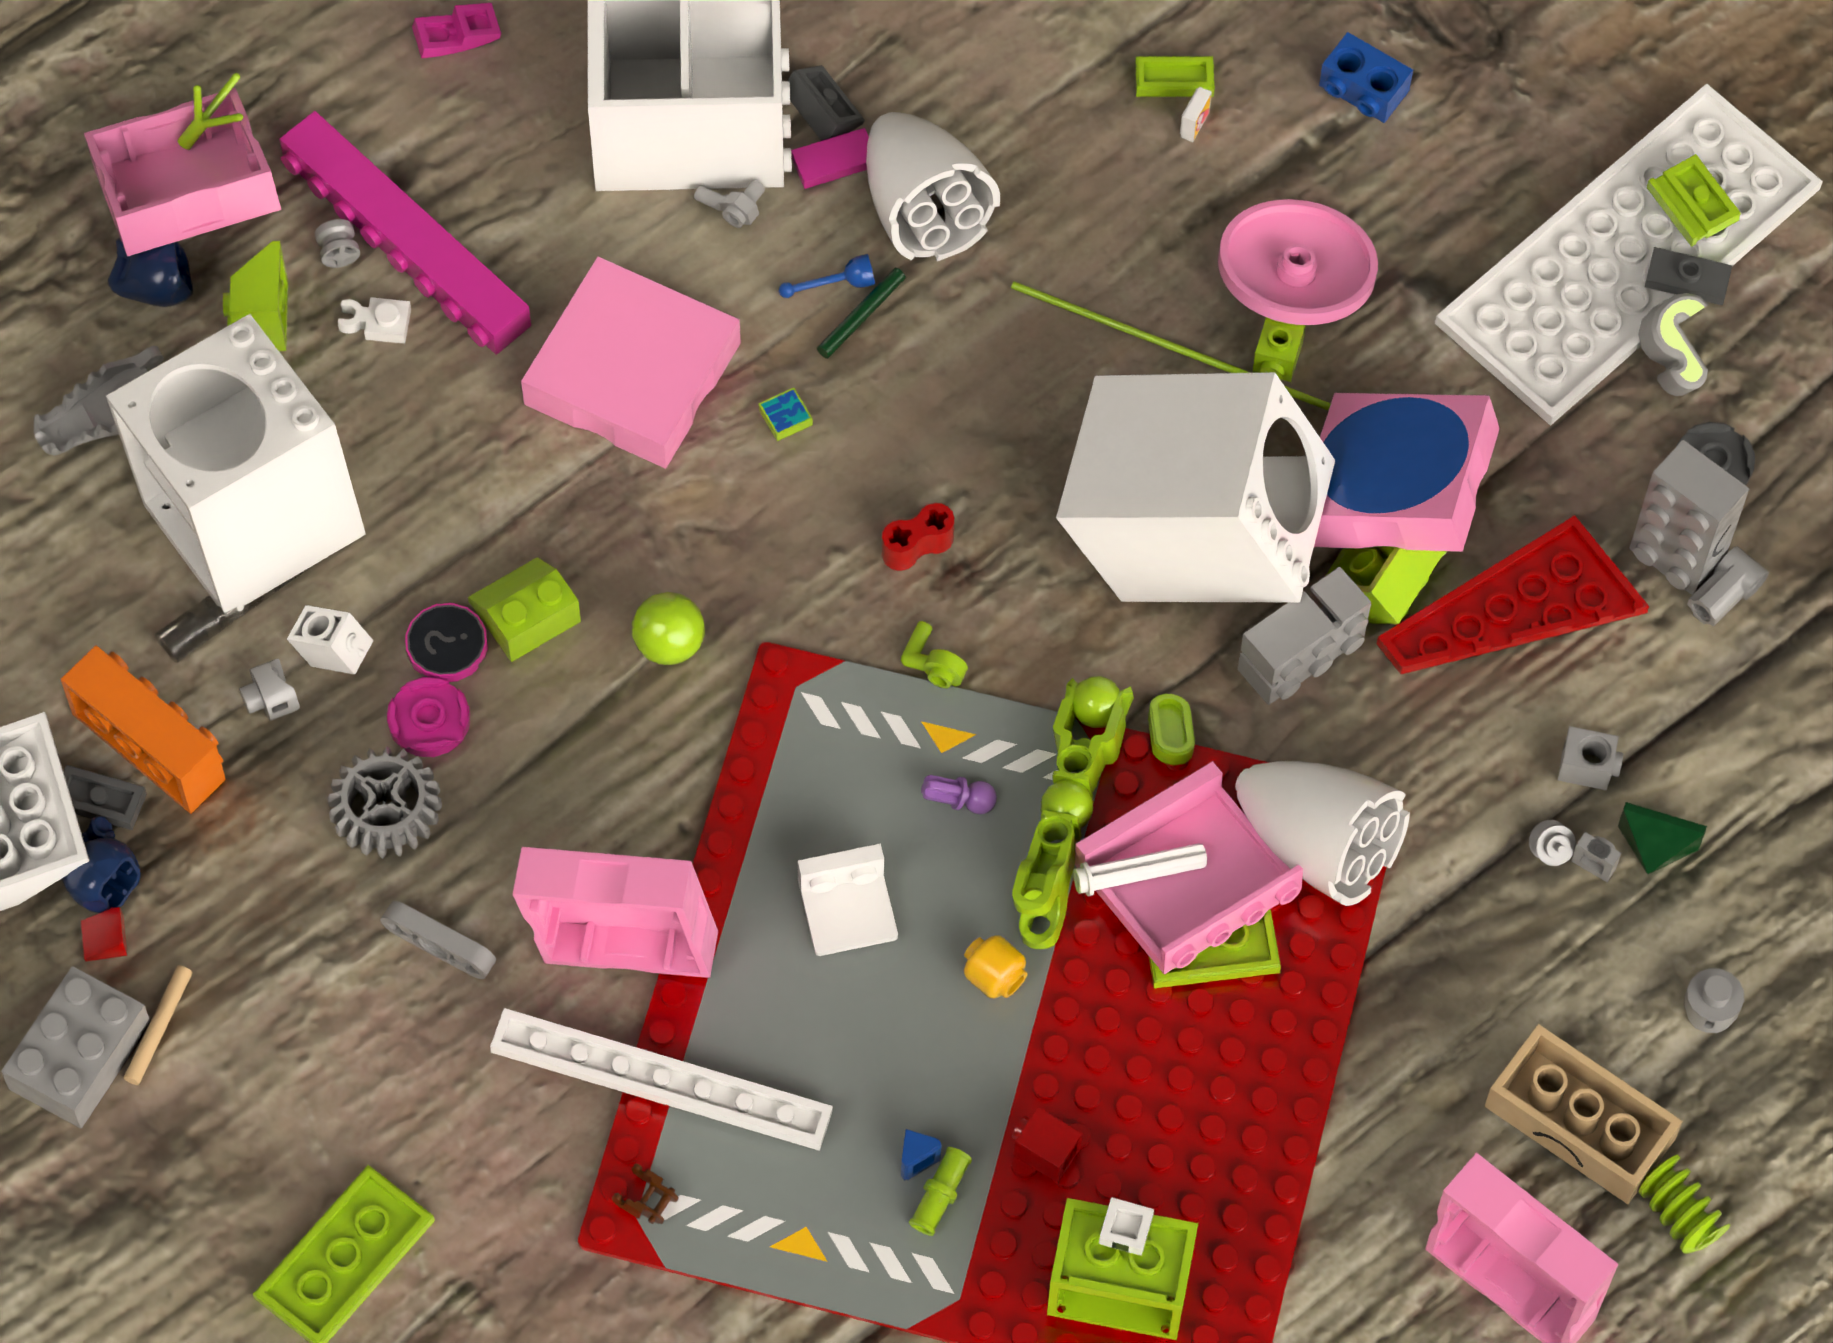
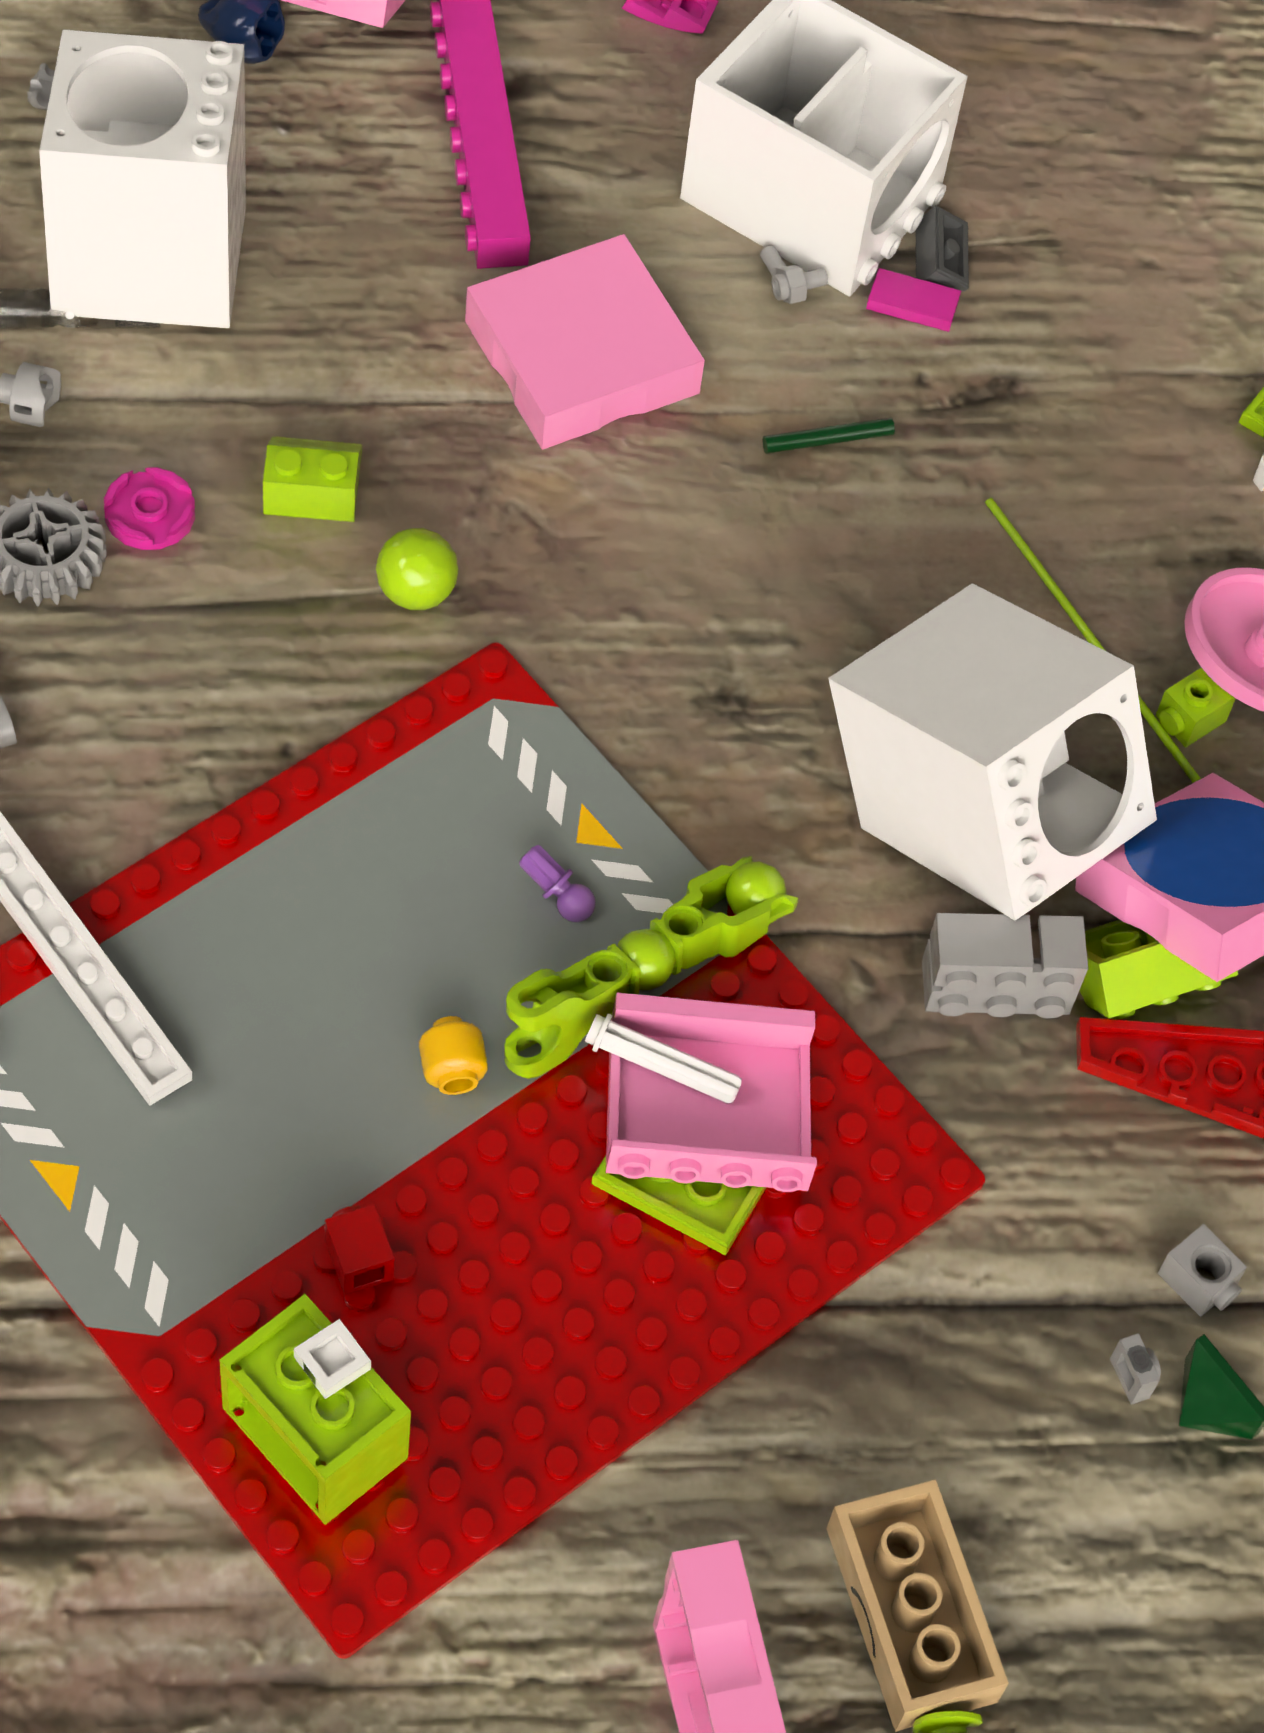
camera: 30 degrees right, 5 degrees down
lime slope [223,241,288,351] -> none
white head [287,605,374,674] -> none
light grey wheel [315,219,360,268] -> none
white plate [338,297,411,344] -> none
black tile [405,603,488,682] -> none
bright pink tile [513,847,718,978] -> none
tile [758,387,813,441] -> none
blue hinge [779,254,875,298] -> none
white bracket [798,843,898,956] -> none
white cylinder [866,112,1000,261] -> none
red axle [882,503,955,571] -> none
lime plate [901,621,968,689] -> none
blue slope [901,1129,942,1181] -> none
lime pin [909,1147,972,1236] -> none
lime tile [1148,694,1195,765] -> none
white cylinder [1235,761,1410,906] -> none
wheel [1529,820,1576,866] -> none
light grey piece [1684,968,1744,1033] -> none

